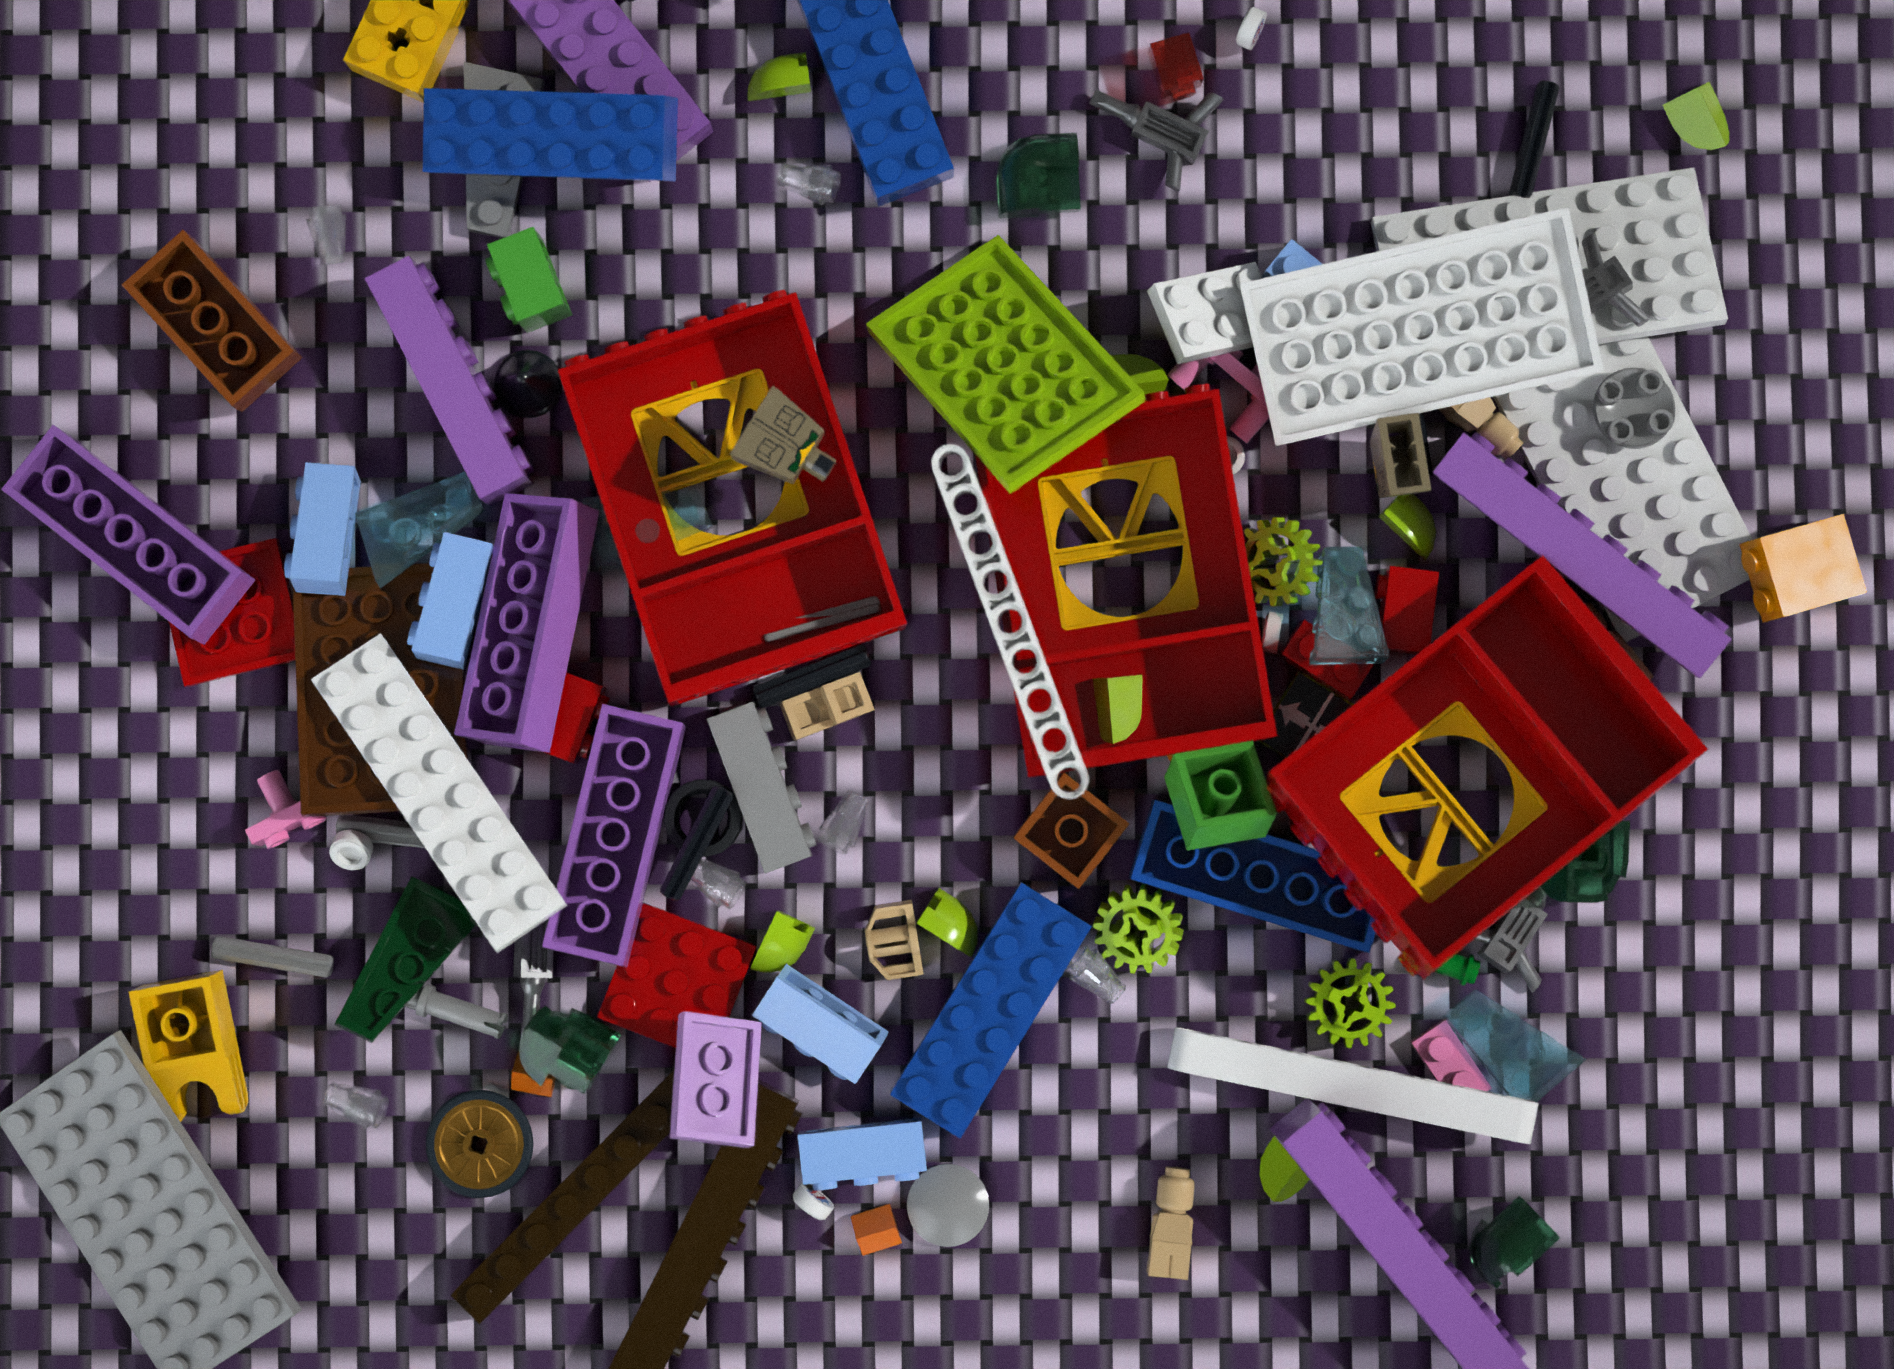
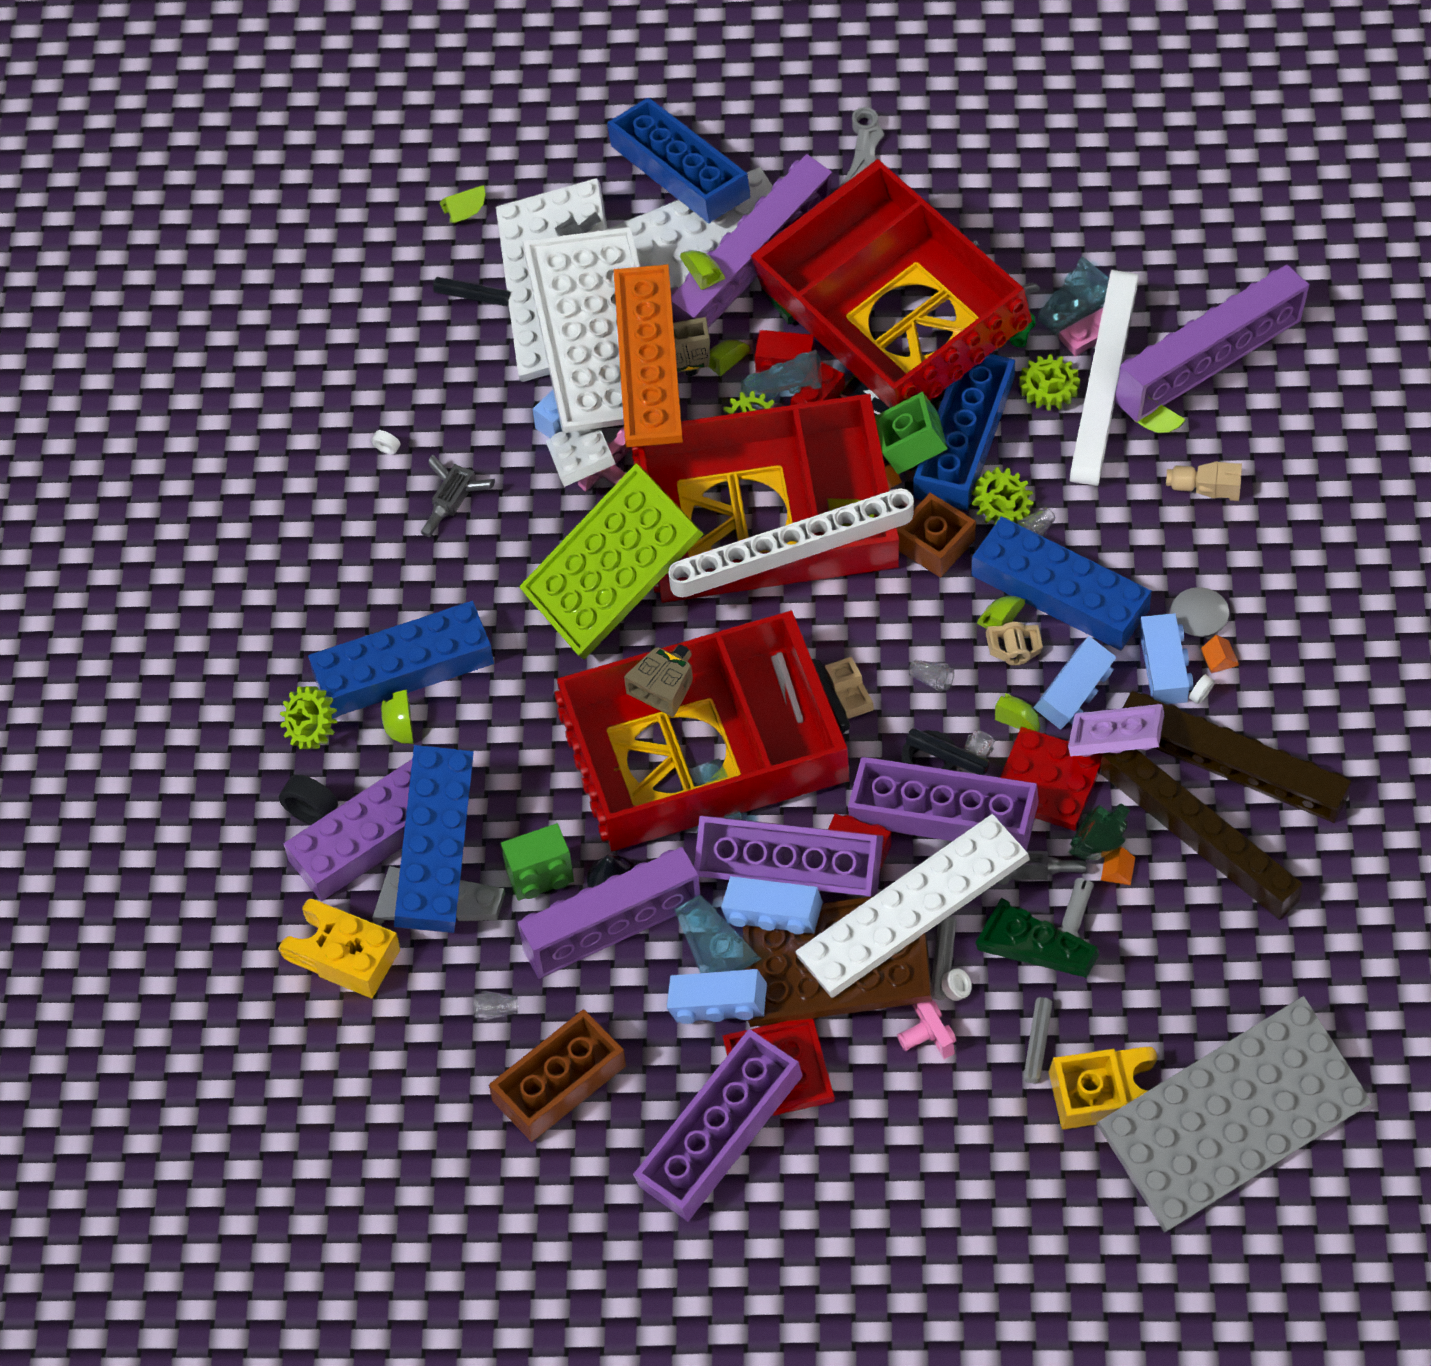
camera: 80 degrees left, 30 degrees down
clear cone [323,1082,389,1129] -> none
pearl gold wheel [426,1090,533,1198] -> none
light grey brick [707,702,817,874] -> none
clear cone [778,162,841,205] -> none
clear green brick [996,133,1081,218] -> none
clear red brick [1148,32,1204,101] -> none
clear green brick [1469,1196,1560,1289] -> none
light grey dish [1593,368,1675,449] -> none
brick [1739,514,1867,623] -> none
none -> blue brick [607,97,751,223]
none -> orange plate [614,264,683,447]
none -> lime brick [680,250,726,290]
none -> light grey piece [839,107,884,188]

